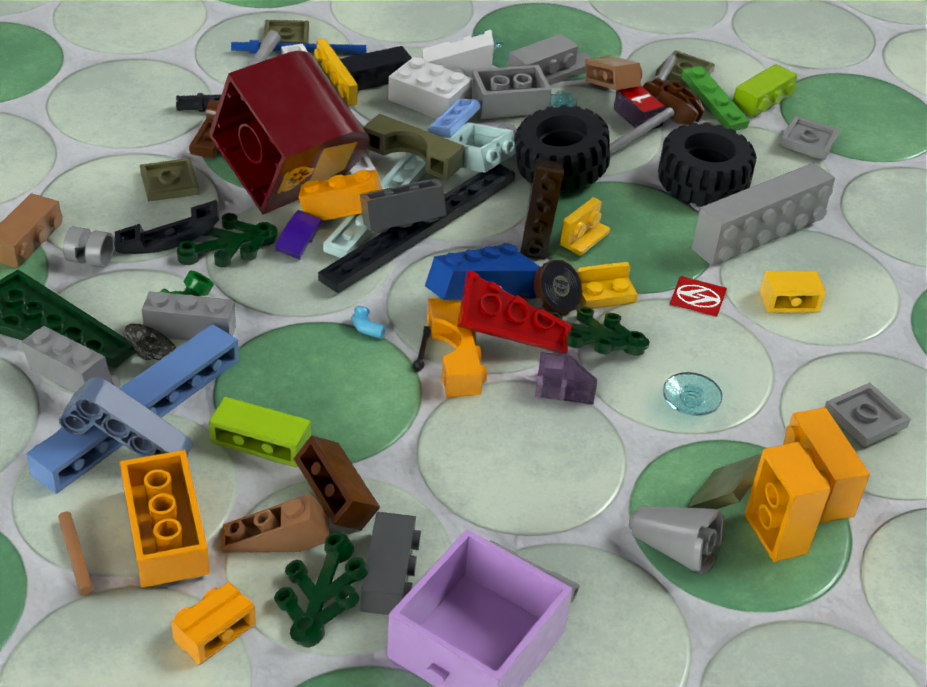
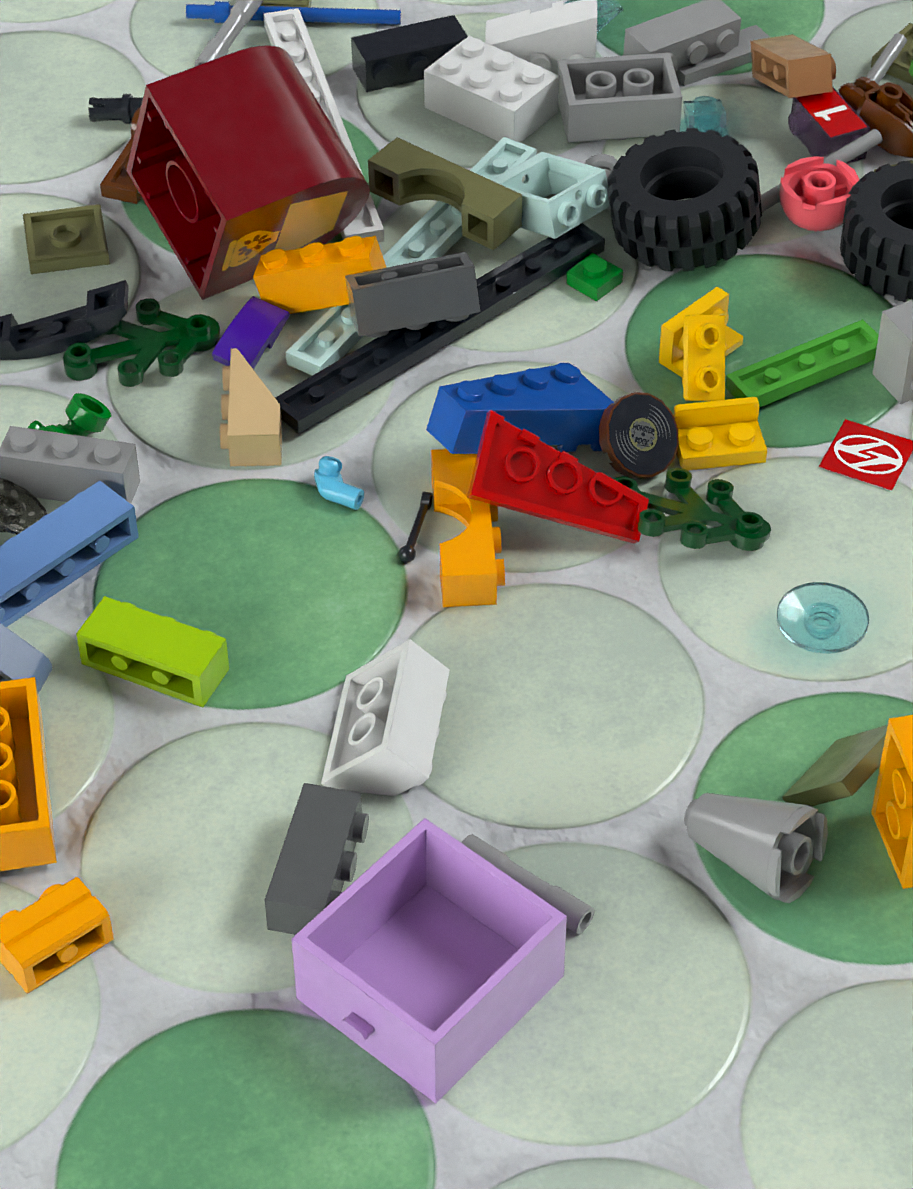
camera: 10 degrees right, 5 degrees up
medium nougat slope [221,493,330,553] -> none
dark green plant [274,532,369,648] -> none
reddish brown brick [293,435,380,531] -> none
yellow plate [314,38,358,106] -> none
light blue tile [428,99,481,137] -> none
dark brown slope [520,158,564,259] -> none
clear purple slope [535,352,597,404] -> none
none -> tan slope [220,348,282,467]
none -> white slope [321,639,450,796]
none -> green plate [566,253,623,301]
none -> yellow bracket [682,315,726,401]
none -> bright green plate [725,319,879,407]
none -> coral cylinder [779,156,859,232]

